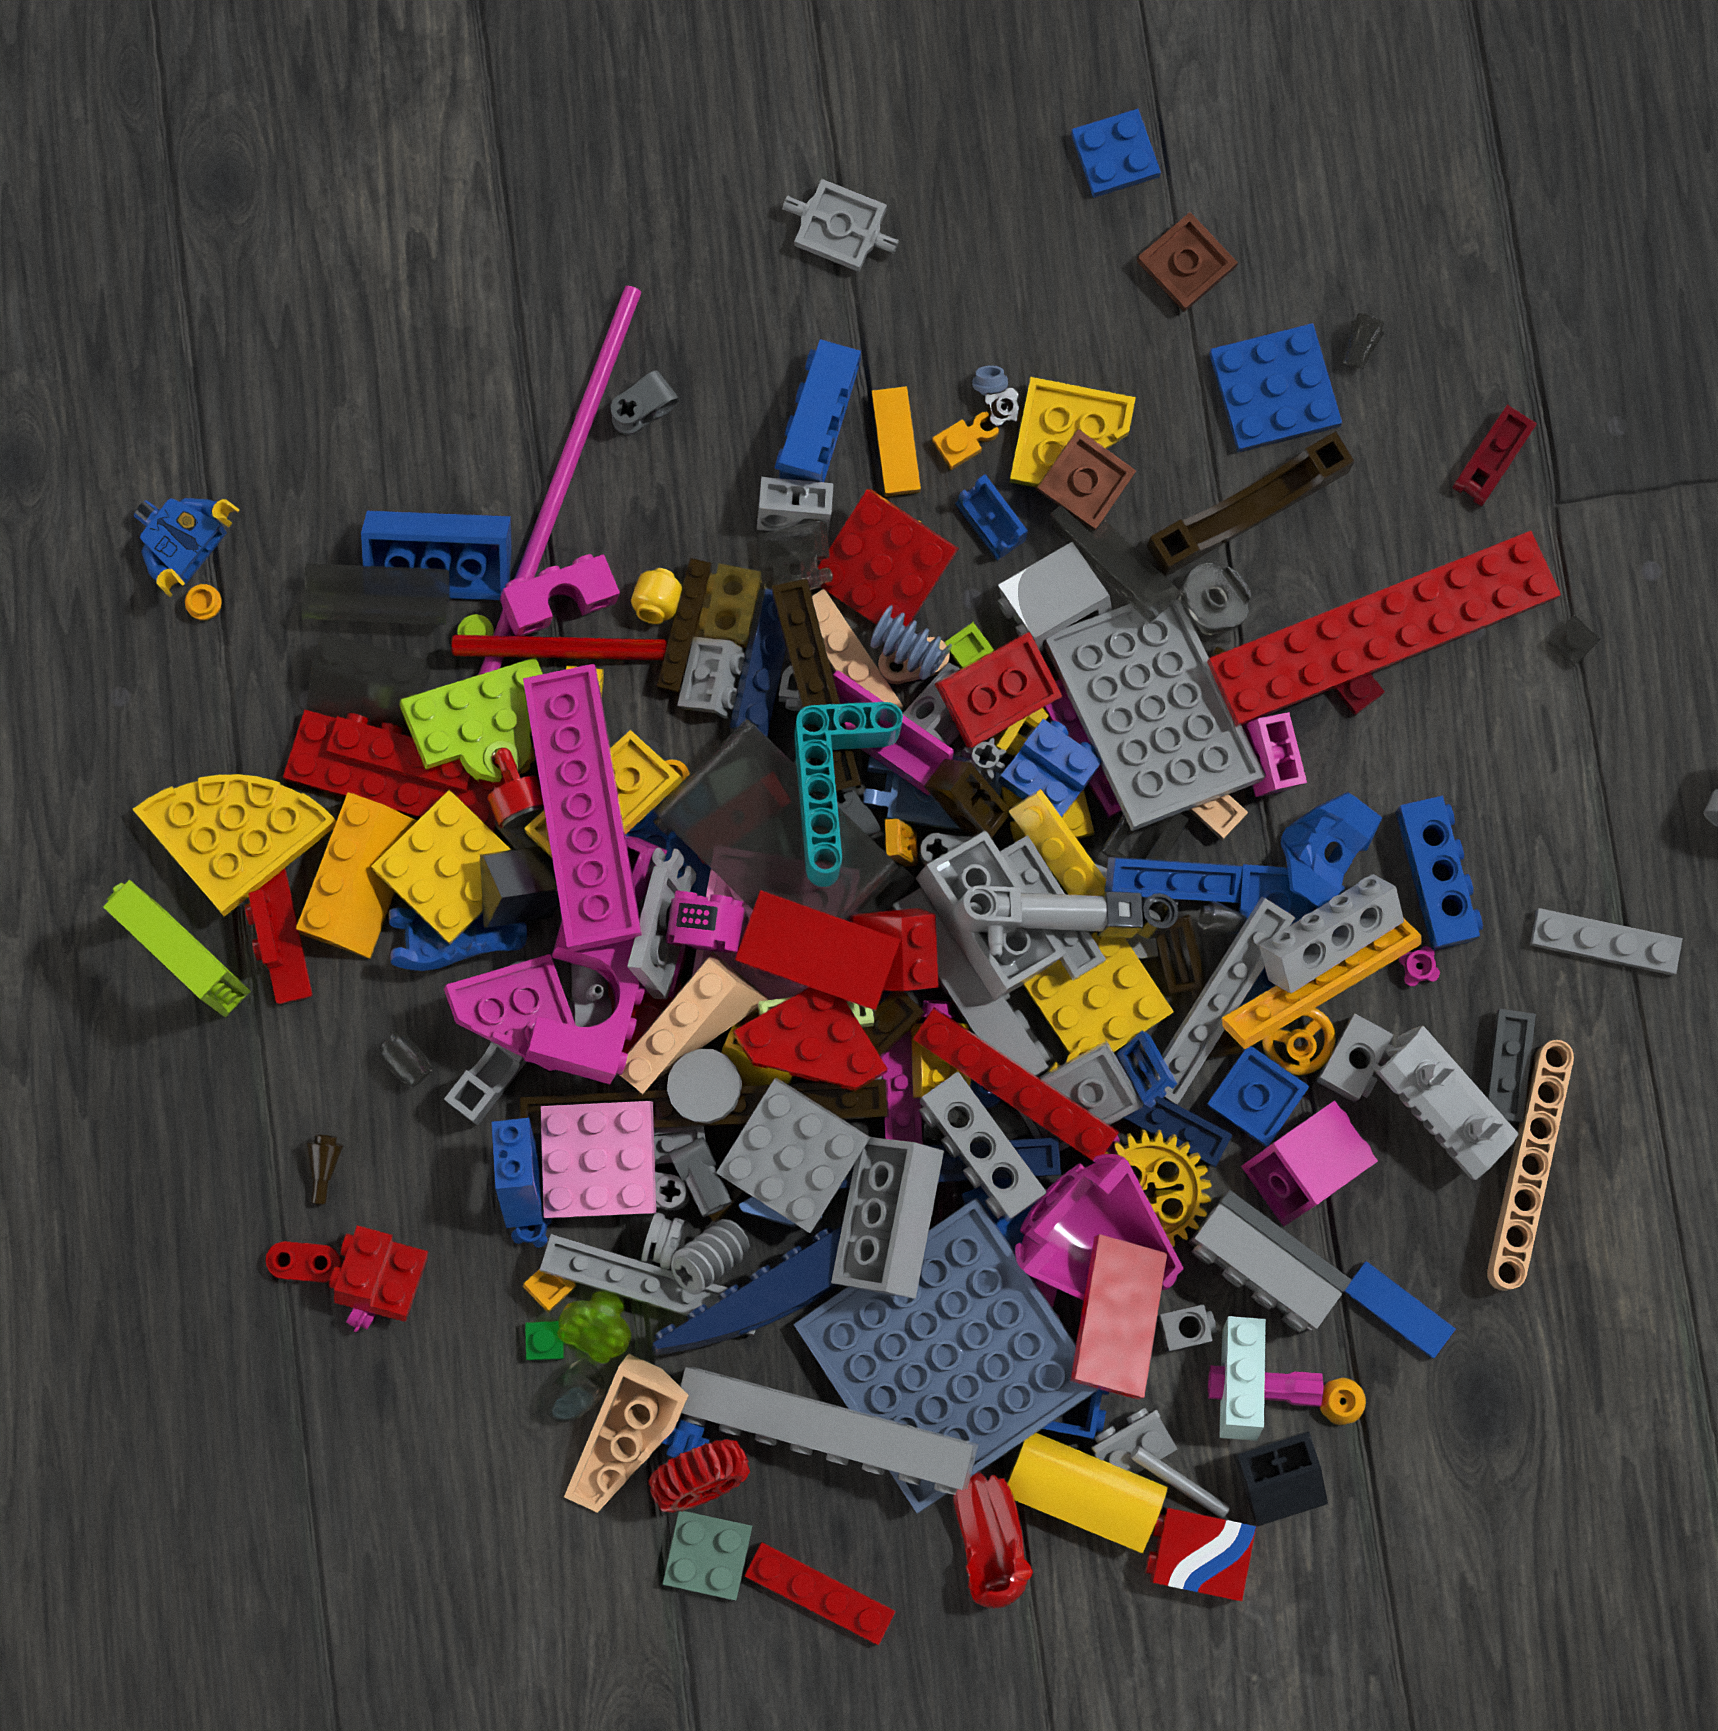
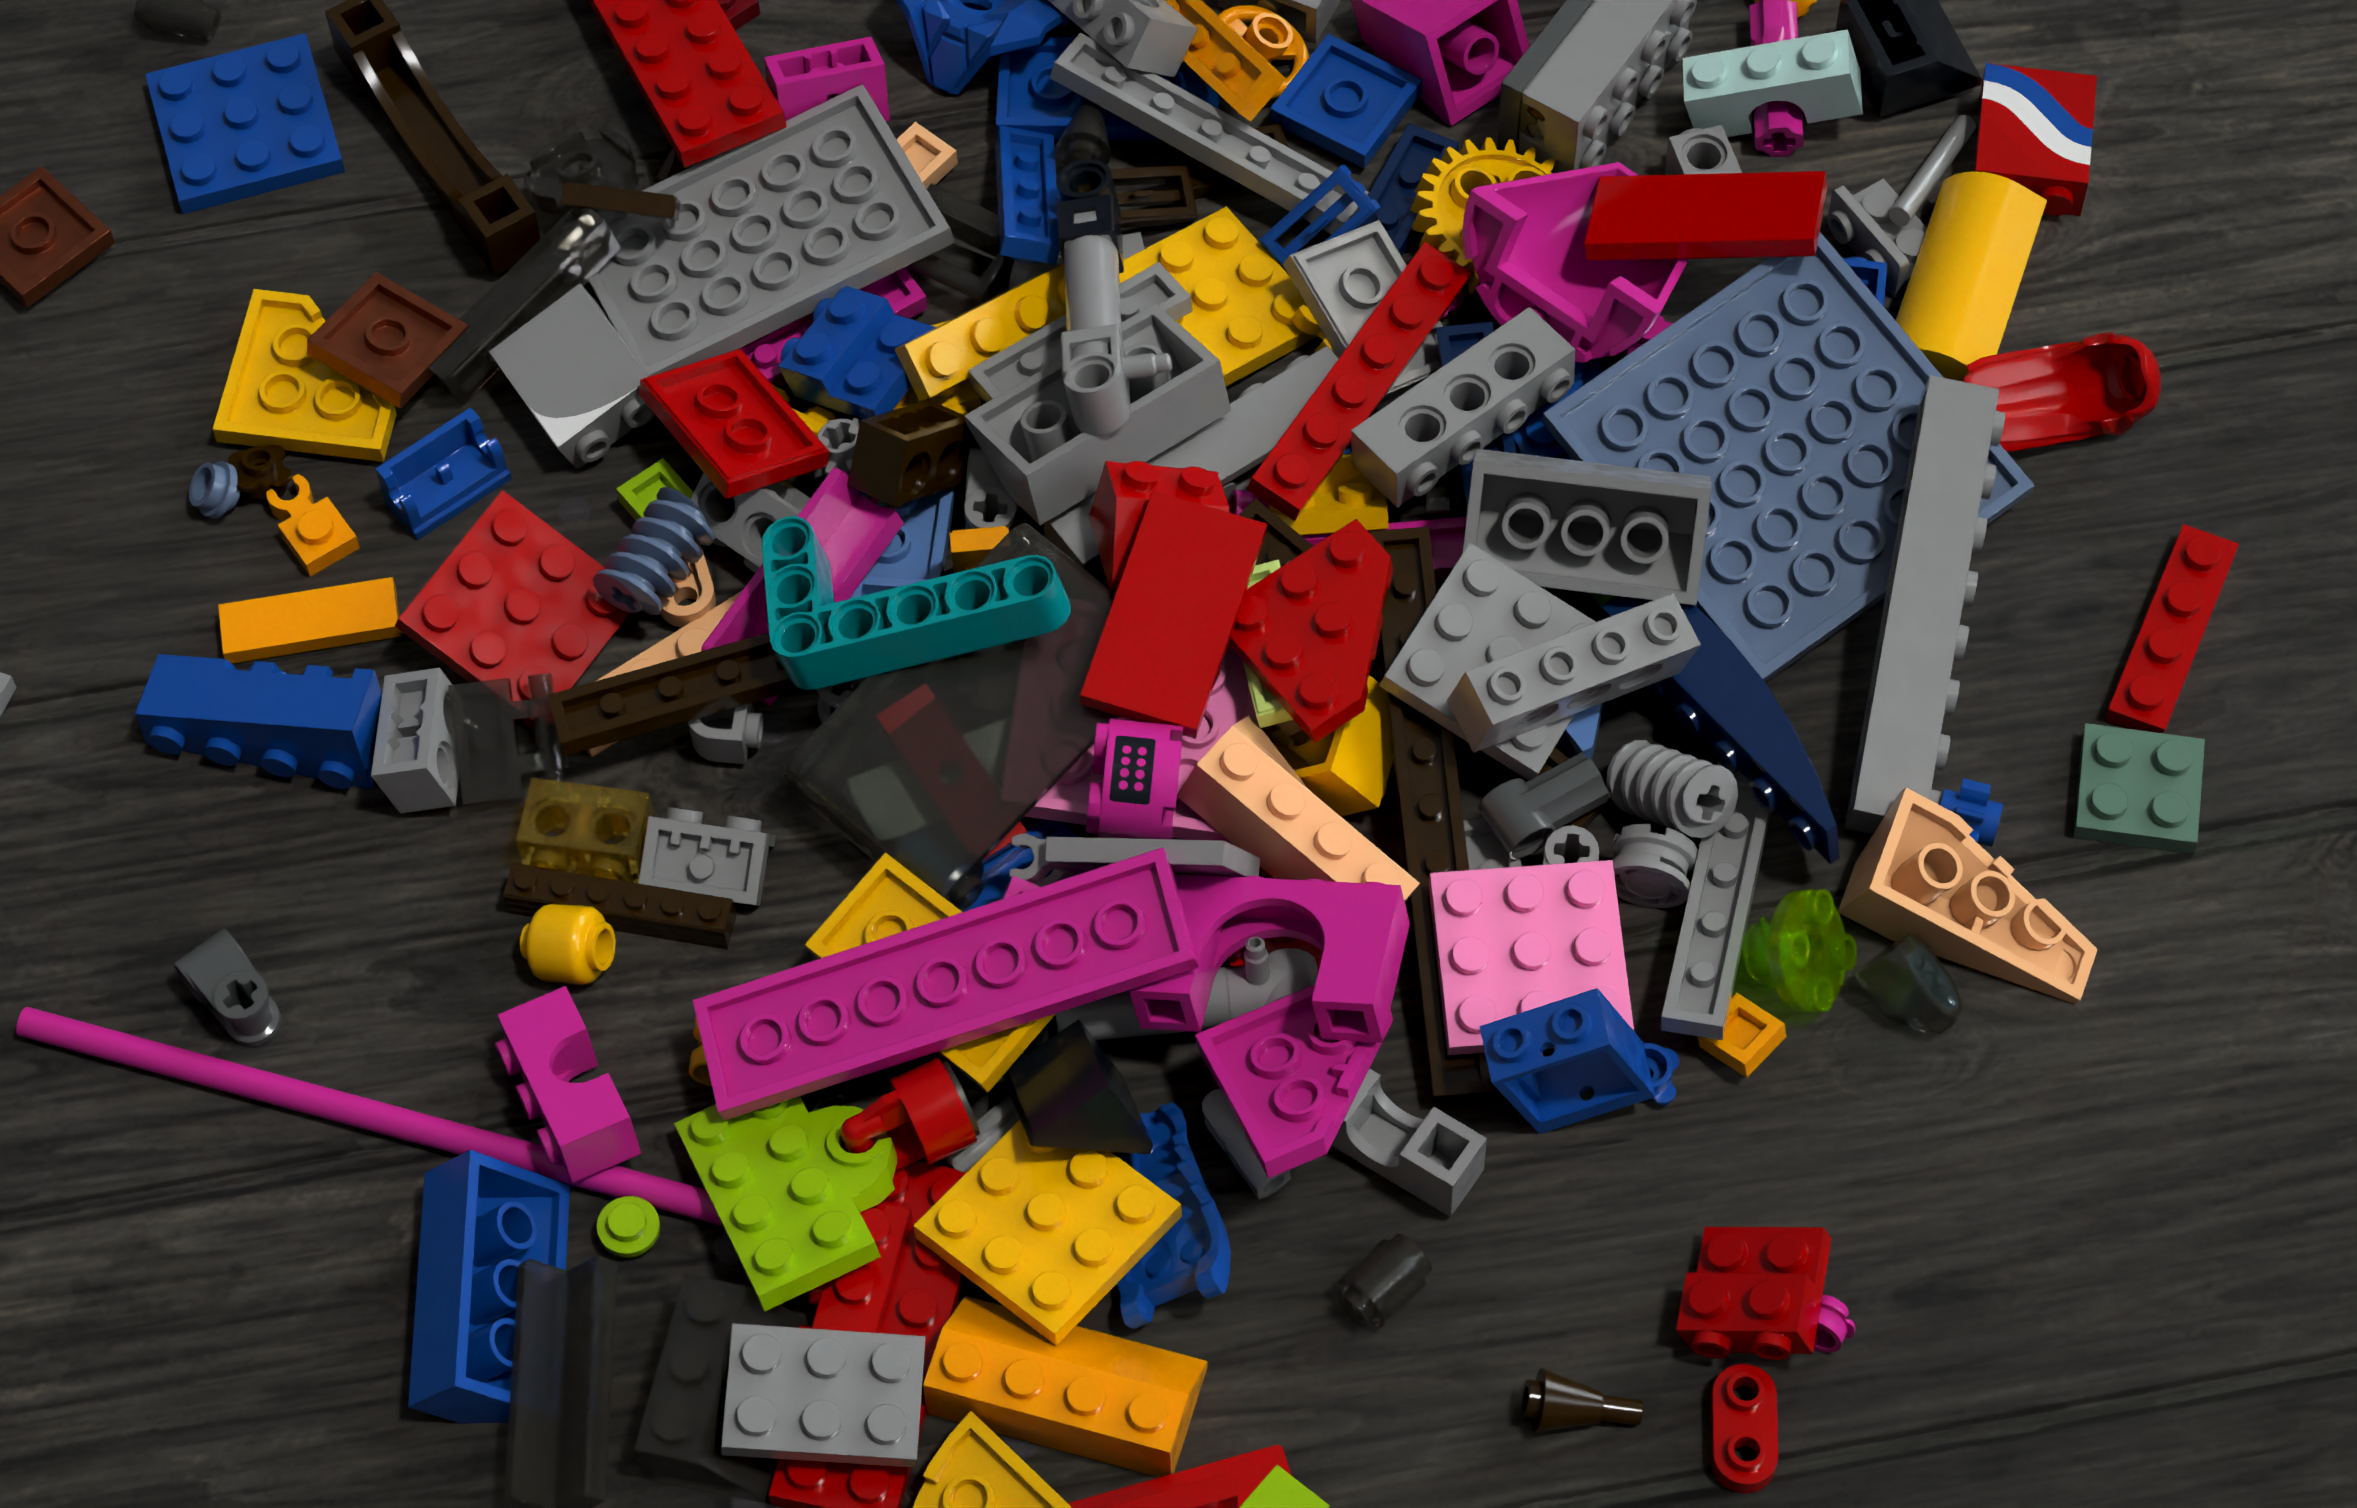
camera: 90 degrees left, 20 degrees down
red axle [451,635,667,660] -> none
green plate [525,1321,565,1360] -> none
red gear [648,1439,750,1513] -> none
light grey tile [667,1049,742,1124] -> none
dark blue plate [729,588,786,738] -> none
none -> dark brown tile [560,182,681,221]
none -> light grey plate [721,1323,926,1468]
none -> light grey brick [1447,593,1701,753]

